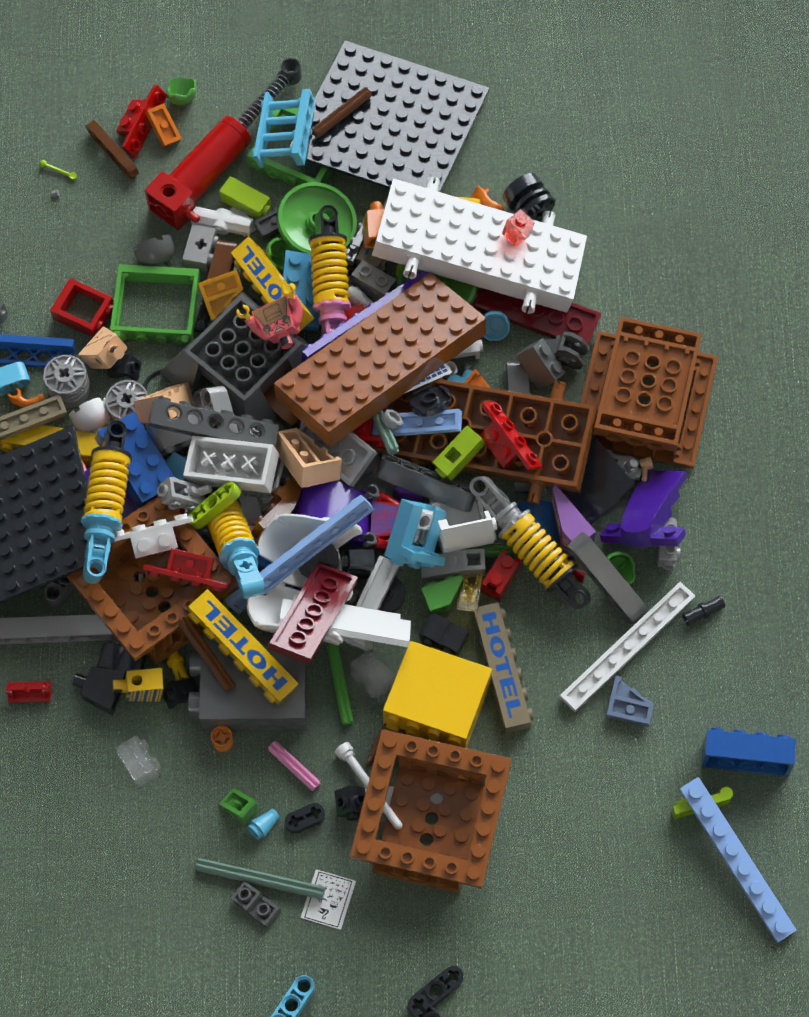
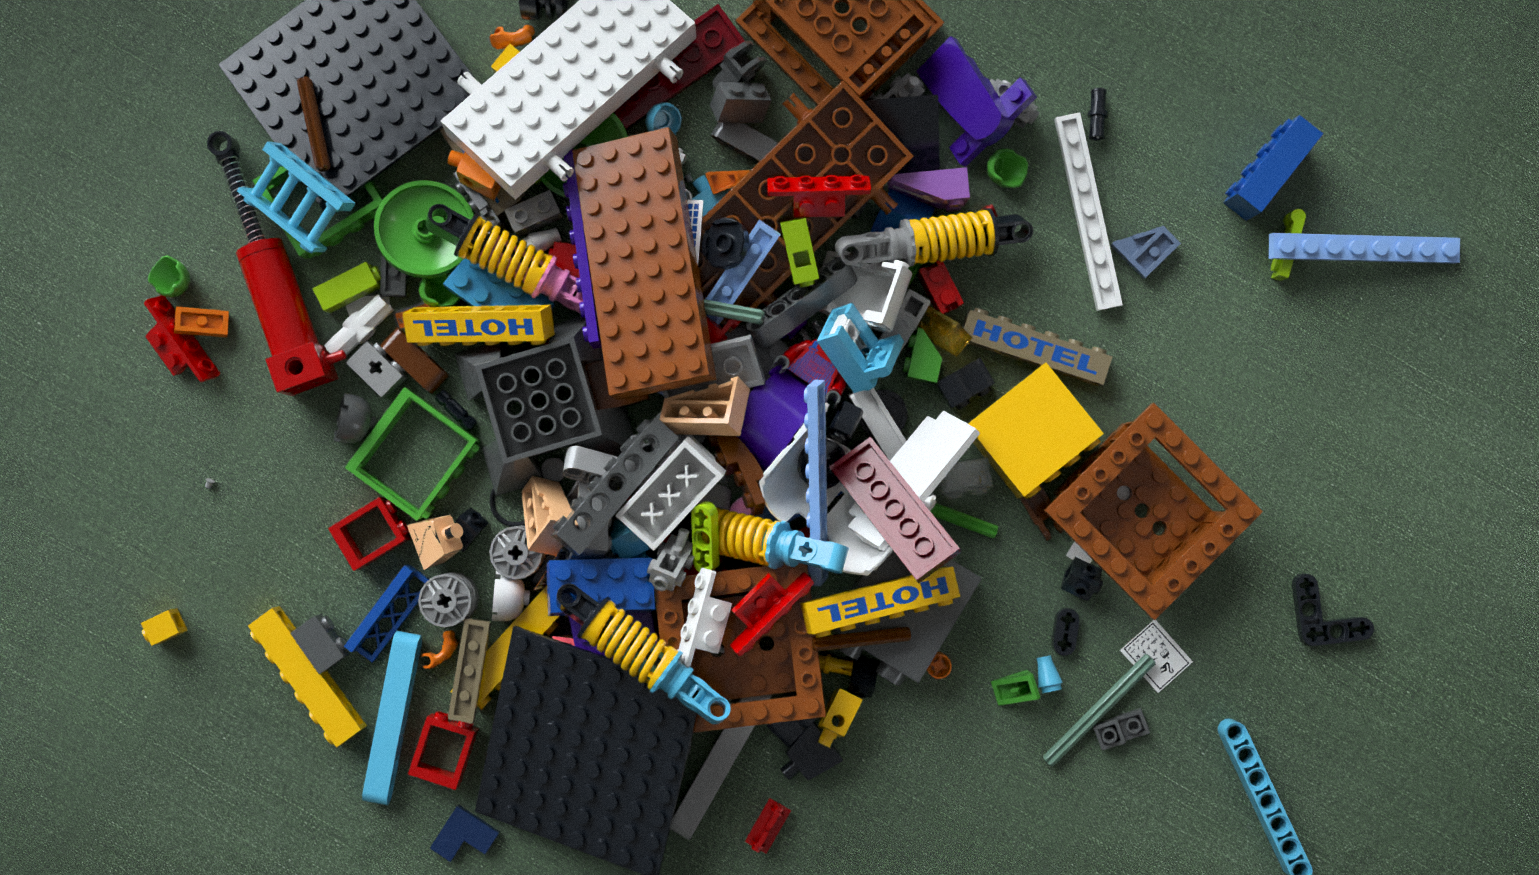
camera: 60 degrees left, 20 degrees up
lime hinge [39,160,77,181] -> none
reddish brown beam [85,120,139,179] -> none
clear brick [115,736,162,789] -> none
light orange wing [198,270,244,320] -> none
torso [236,283,303,349] -> none
bright pink axle [268,741,320,791] -> none
white piece [335,742,403,830] -> none
light grey tile [381,409,403,430] -> none
clear red brick [501,209,535,247] -> none
dark grey beam [566,532,648,624] -> none
light nougat hand [640,457,653,482] -> none

